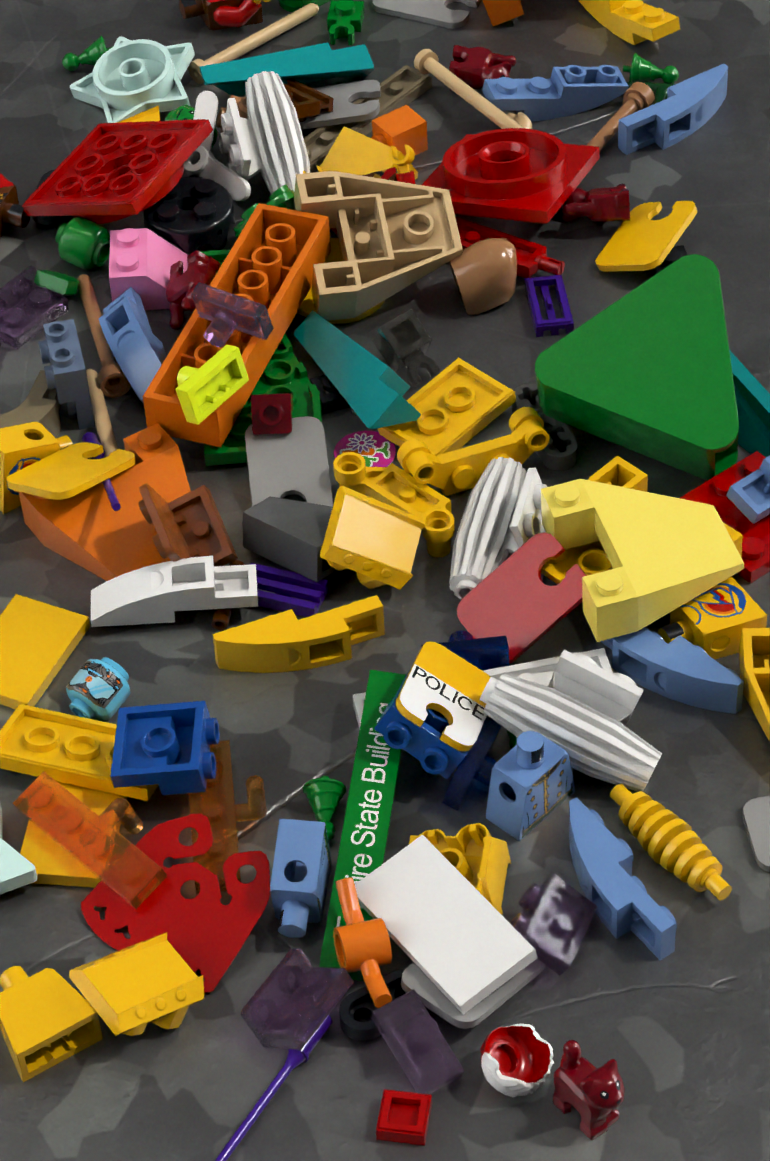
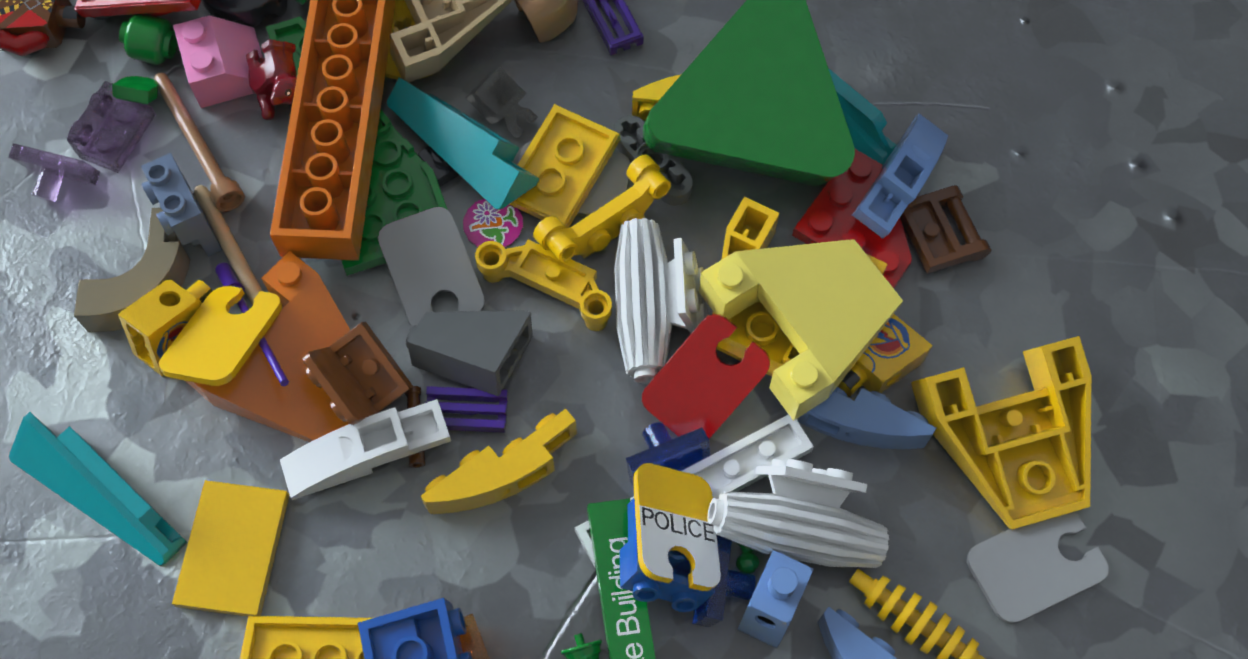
camera: 20 degrees left, 20 degrees up
head [66,657,130,721] -> none
medium blue slope [98,287,167,403] -> none
neon yellow tile [175,344,249,425] -> none
tile [191,282,274,347] -> none
dark red bracket [251,393,293,435] -> none
yellow slope [320,486,427,590] -> none

